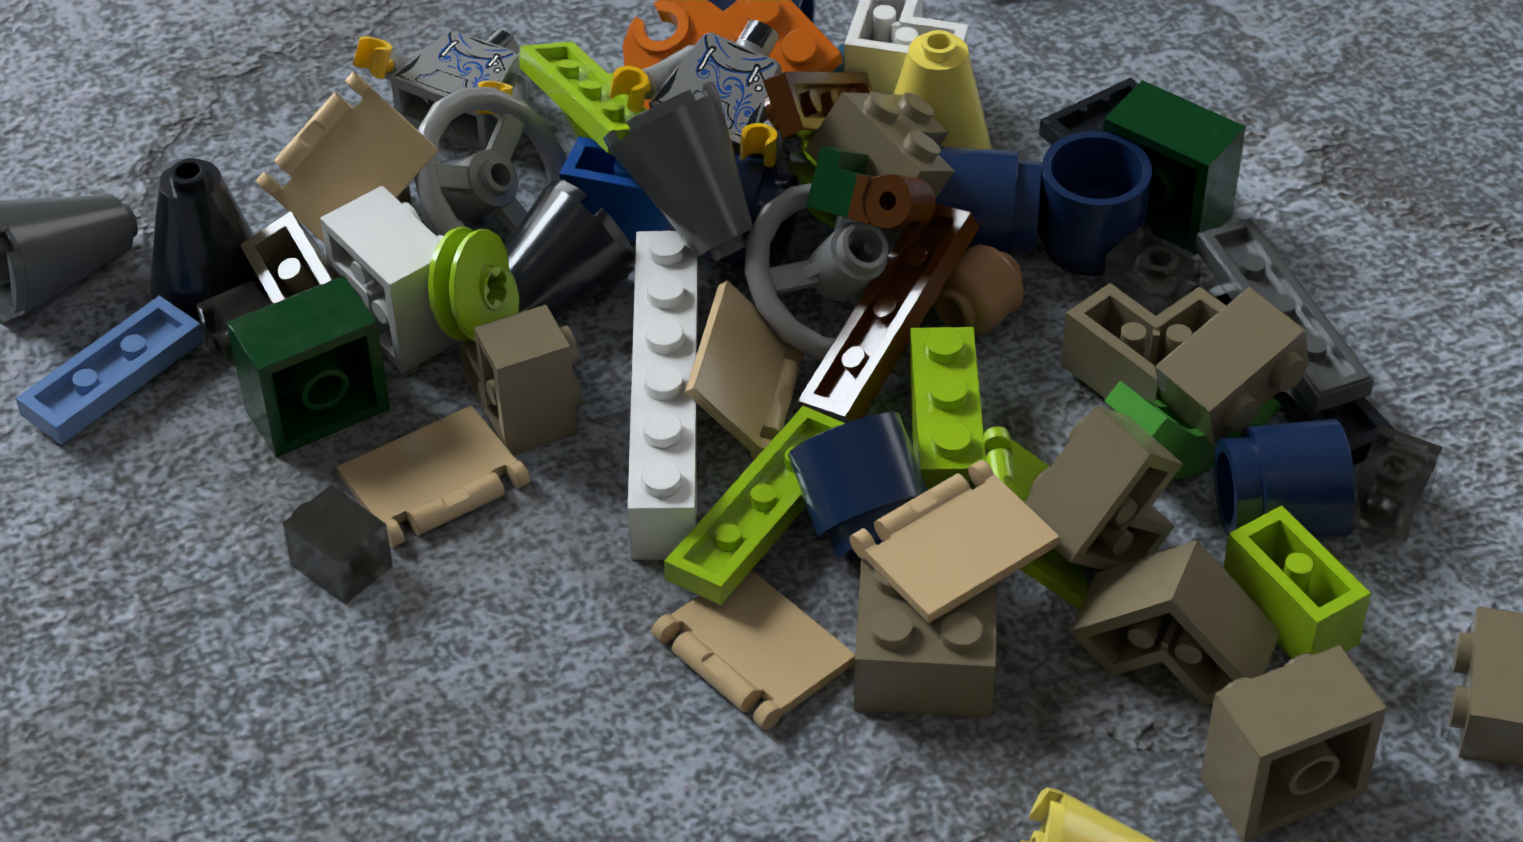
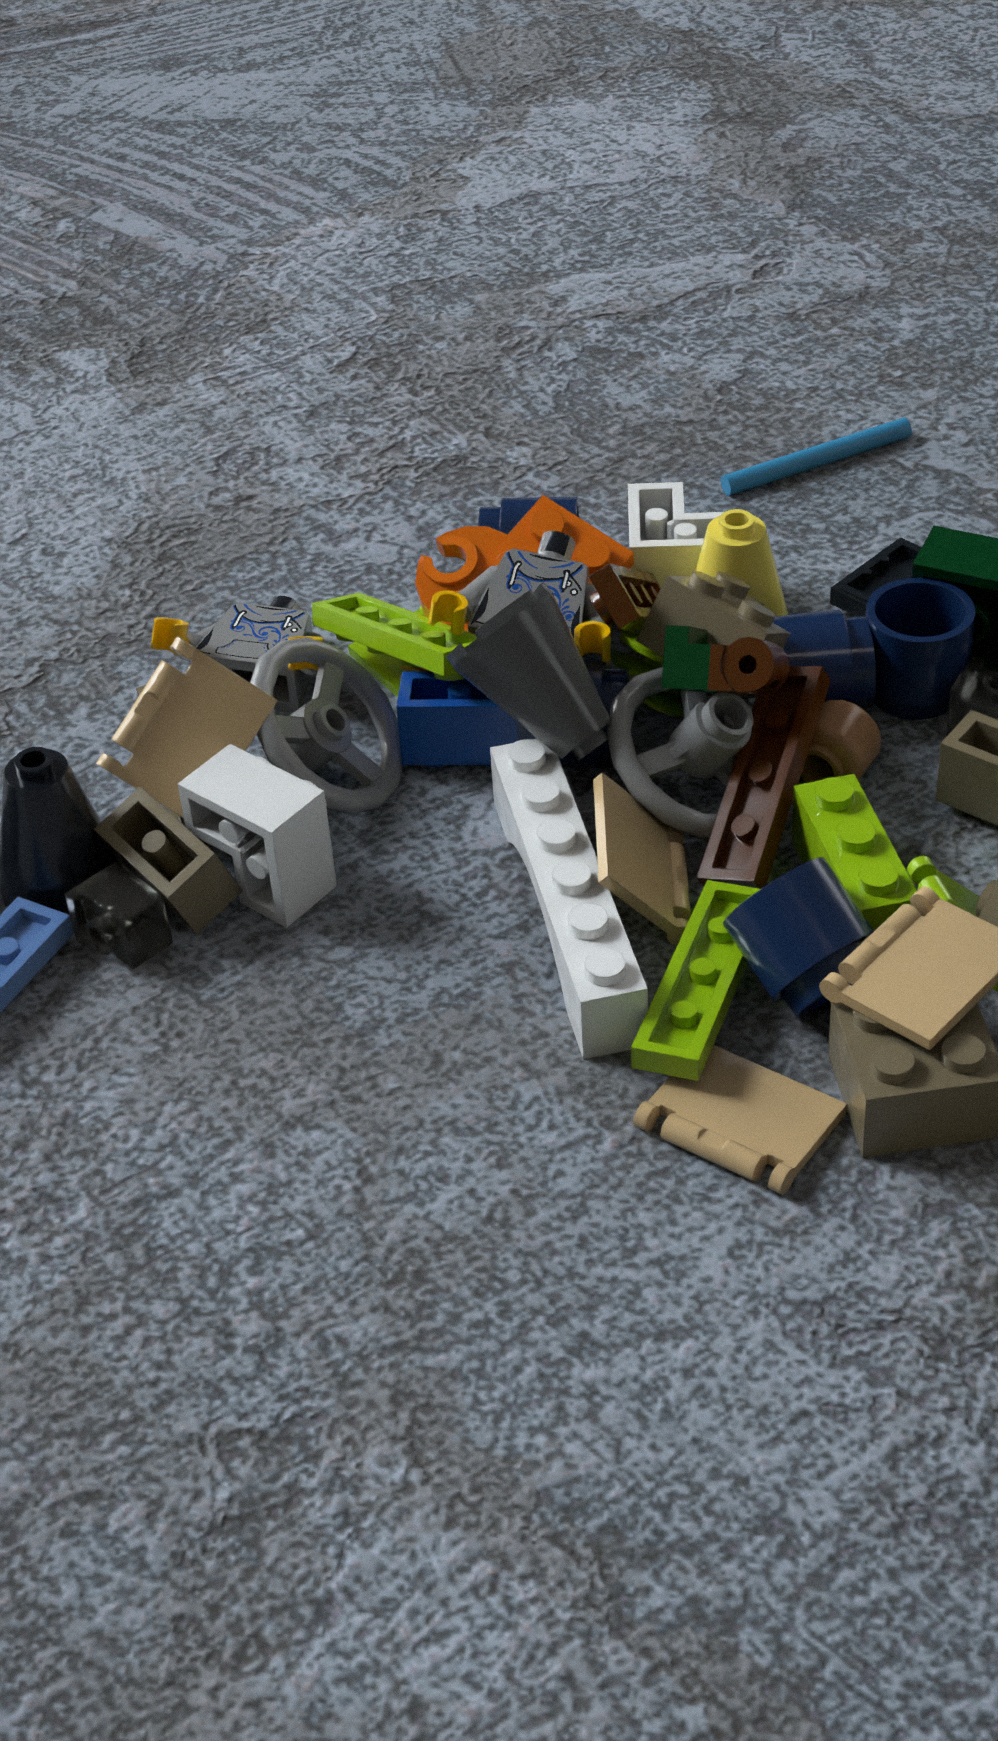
camera: 10 degrees left, 5 degrees down
dark green brick [227,275,390,457] -> none
clear smoke brick [282,485,393,605] -> none
tan piece [337,405,530,548] -> none
lime piece [428,227,519,341] -> none
dark tan brick [458,305,583,456] -> none
black cone [505,180,636,319] -> none

